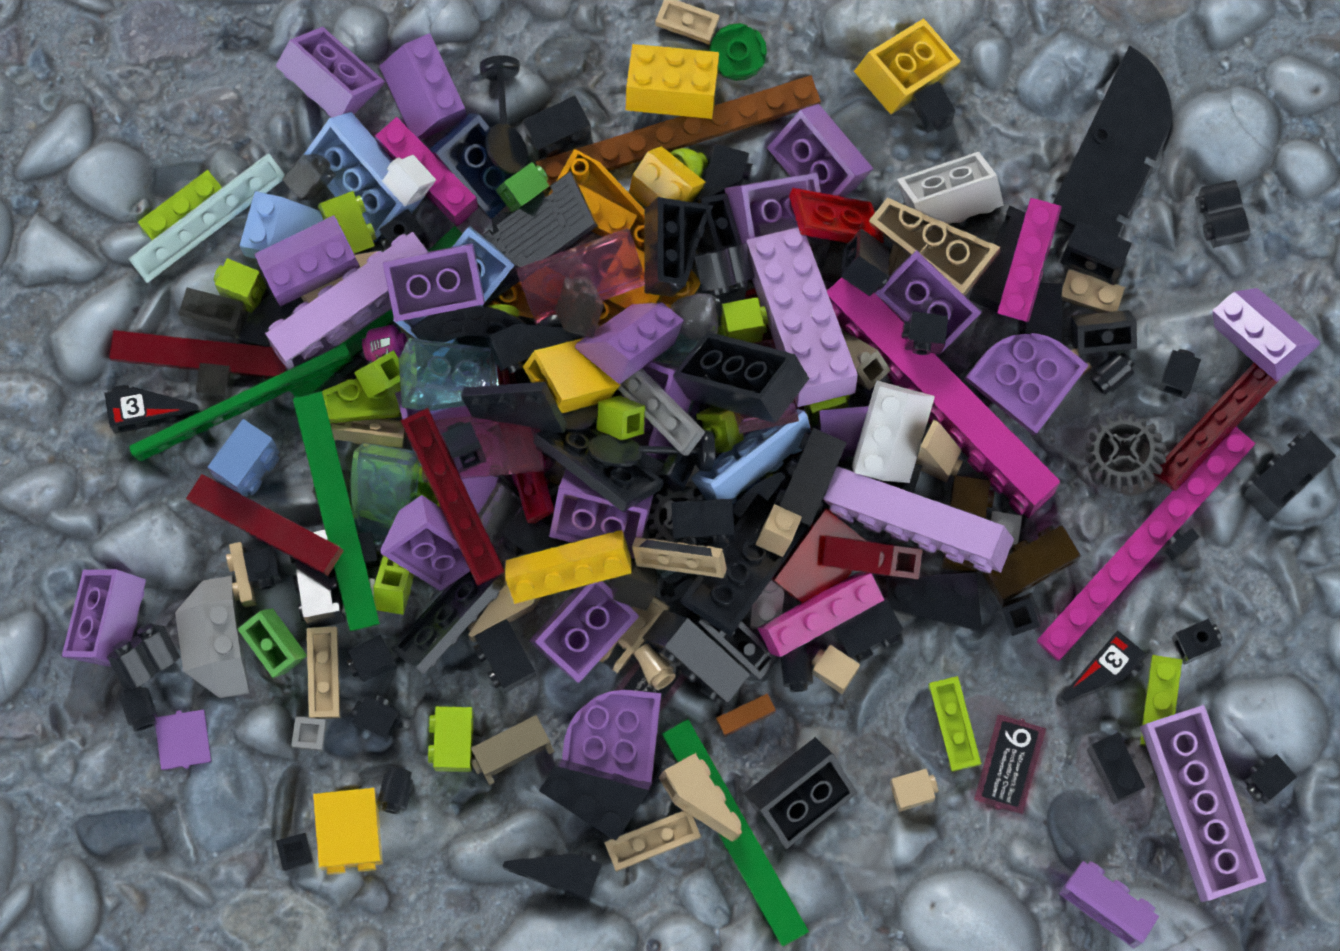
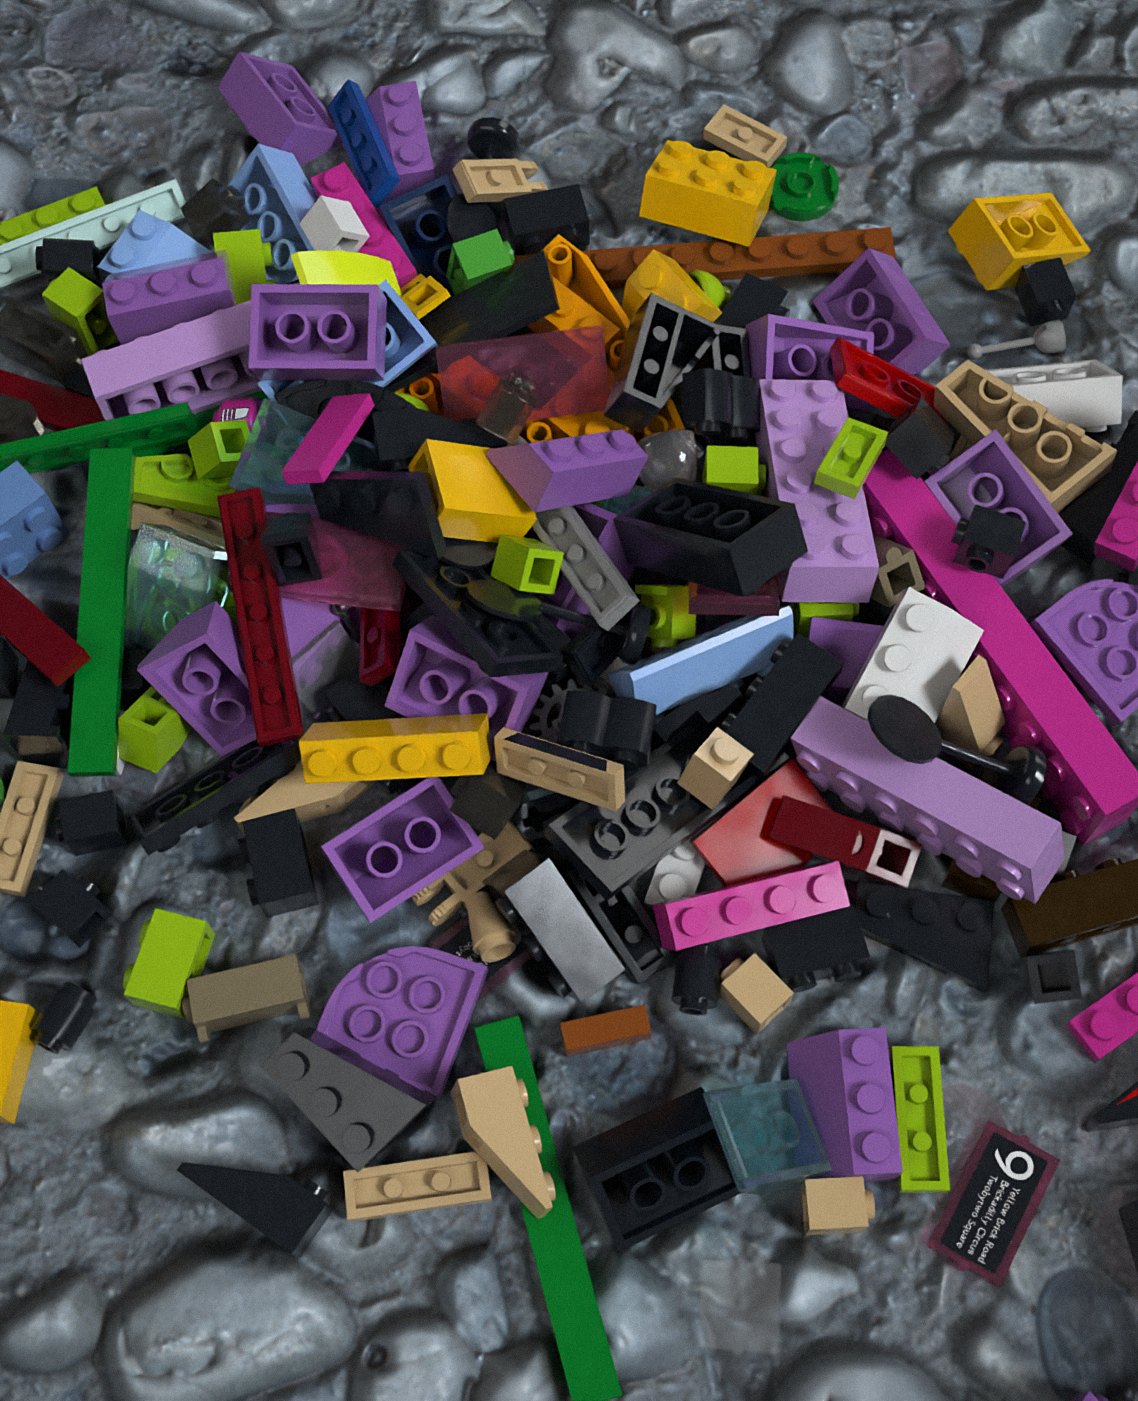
camera: 15 degrees right, 10 degrees down
none -> black brick [35,238,100,287]
none -> dark pink tile [281,393,375,485]
none -> neon yellow slope [291,250,402,297]
none -> blue tile [328,79,400,207]
none -> yellow slope [400,274,451,320]
none -> tan hinge [452,158,548,203]
none -> clear light blue slope [703,1078,832,1196]
none -> medium lavender slope [786,1027,903,1186]
none -> lime plate [814,417,889,499]
none -> black piece [867,694,1046,805]
none -> light grey hinge [967,320,1066,359]

